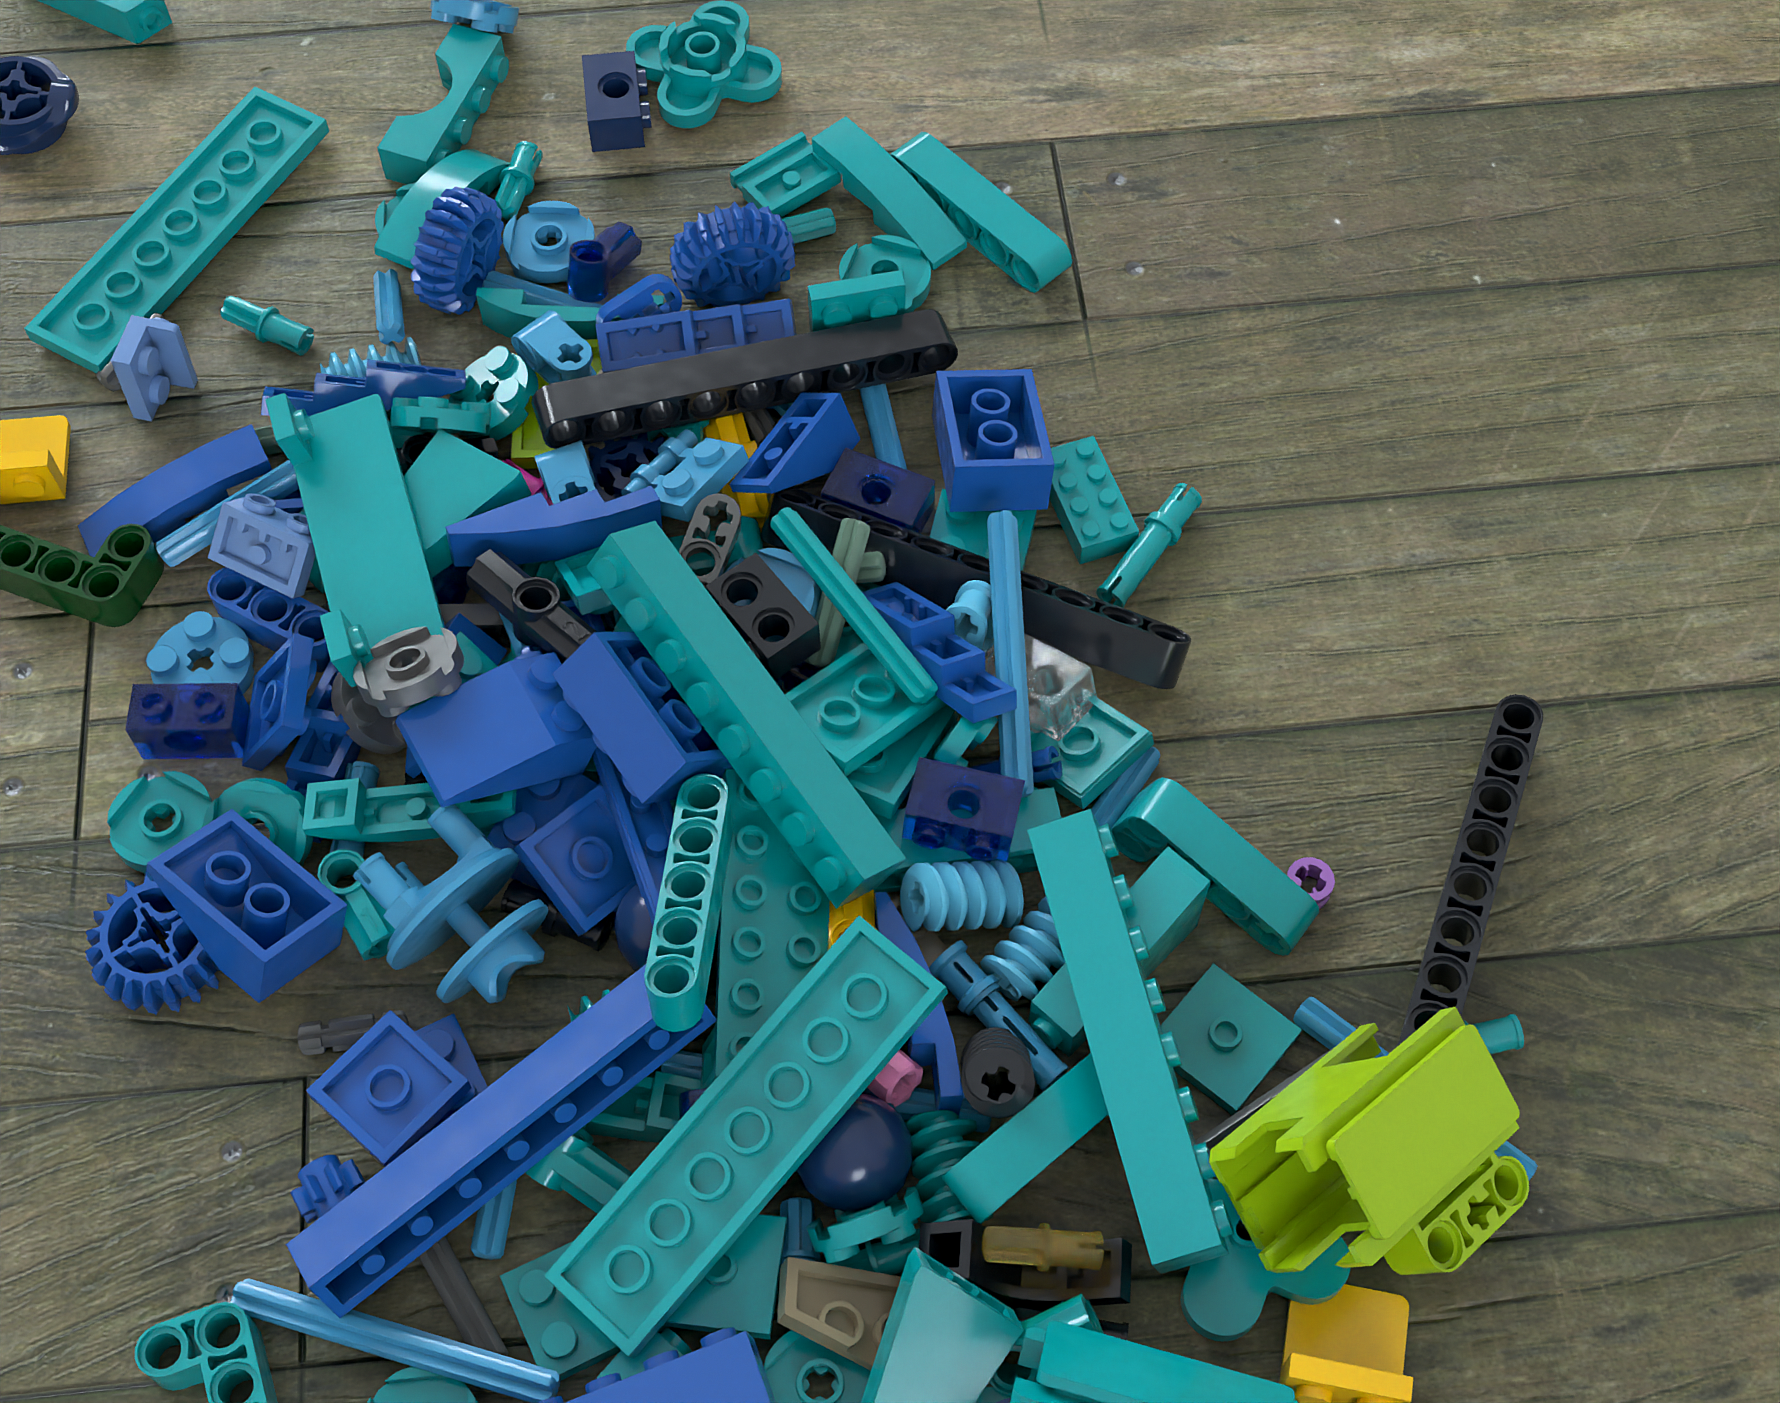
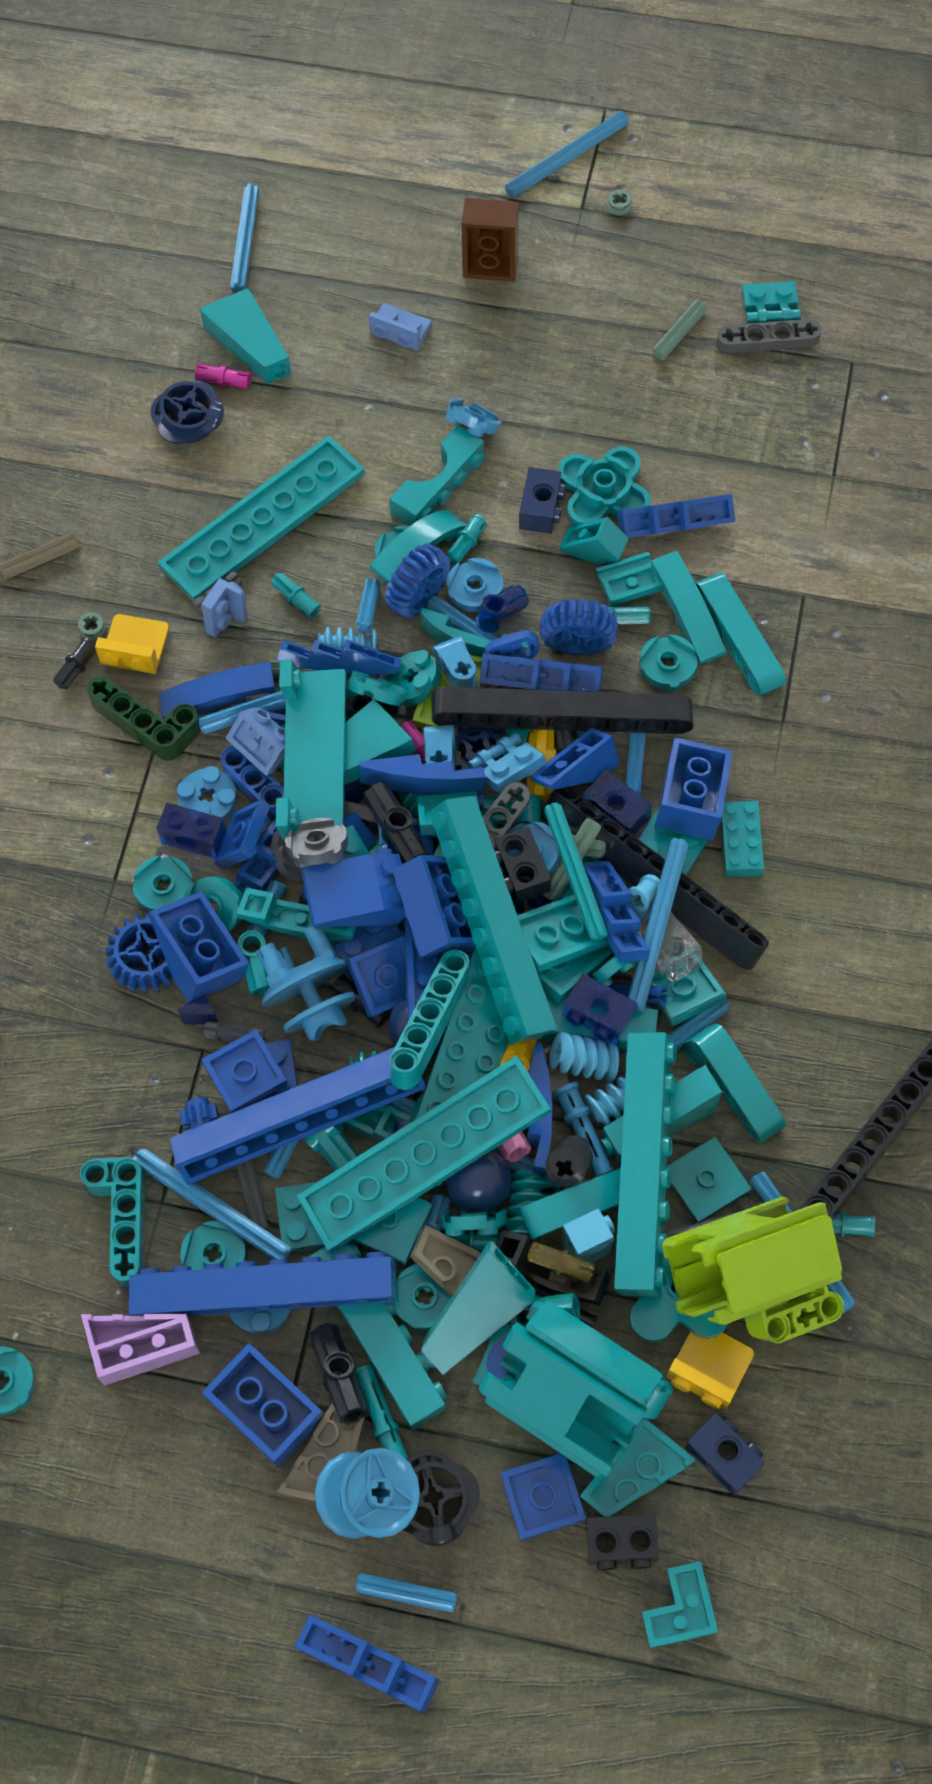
camera: 20 degrees right, 5 degrees up
teal plate [808,270,906,332] -> none
teal pin [1096,483,1202,608] -> none
medium lavender bush [1287,857,1335,909] -> none
none -> clear blue slope [178,995,218,1025]
none -> dark pink pin [195,363,252,390]
none -> teal slope [559,517,629,565]
none -> medium azure brick [561,1208,616,1266]
none -> blue slope [618,494,735,538]

